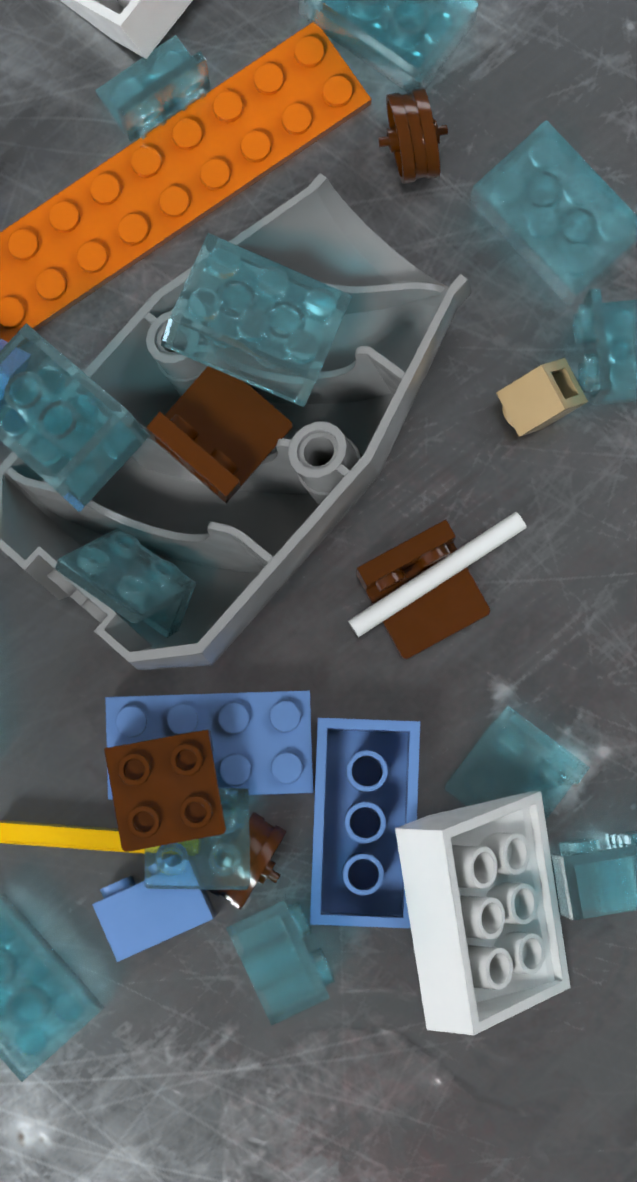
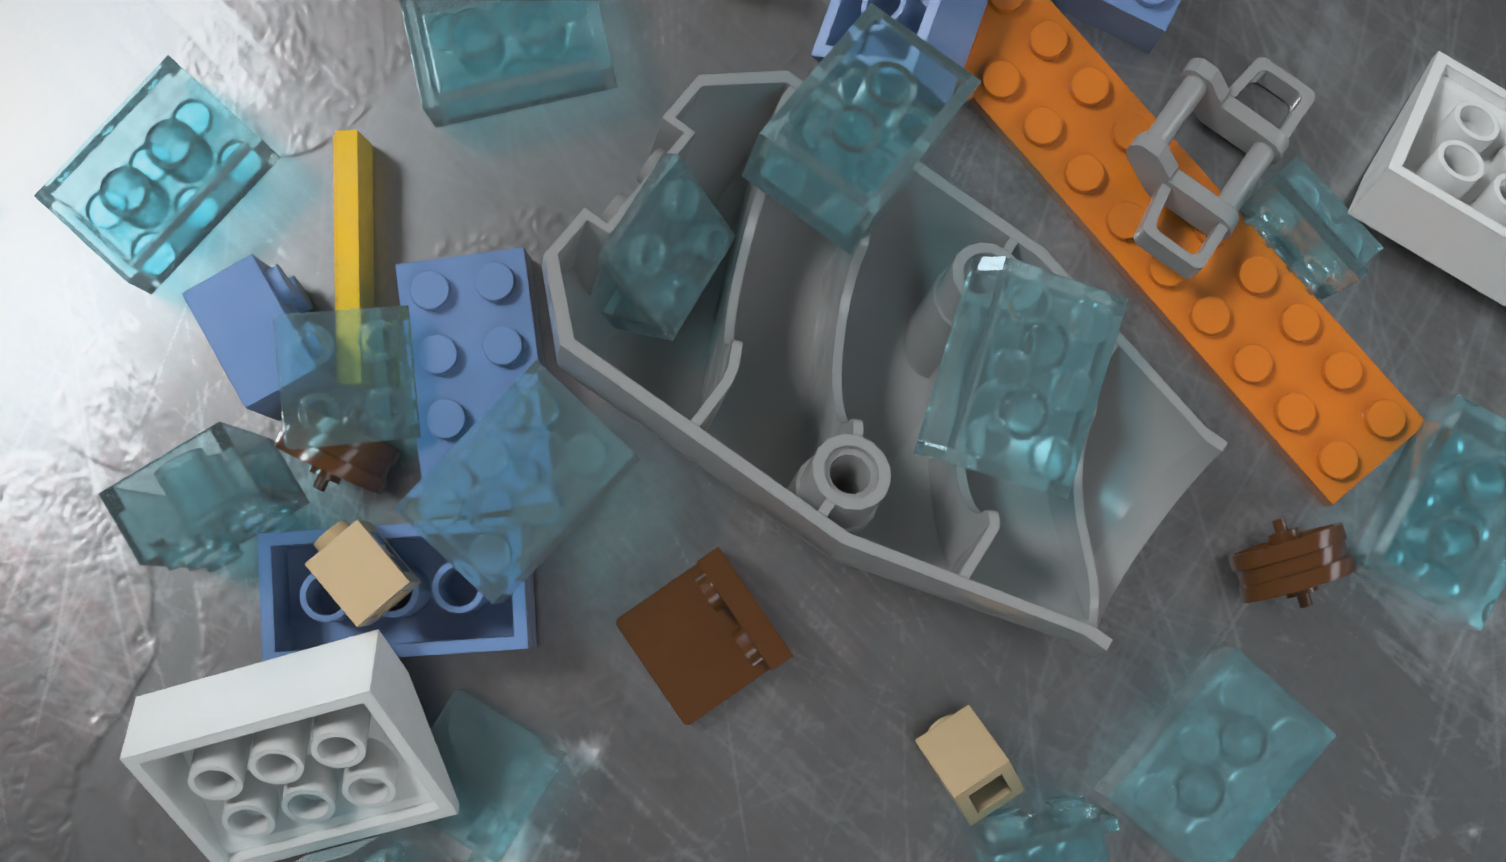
camera: 85 degrees right, 0 degrees up
reddish brown bracket [104,729,226,852] -> none
reddish brown bracket [146,359,292,504] -> none
white bar [348,512,527,638] -> none
none -> tan brick [305,519,422,627]
none -> clear light blue brick [393,360,640,604]
none -> light grey bar [1126,57,1315,279]

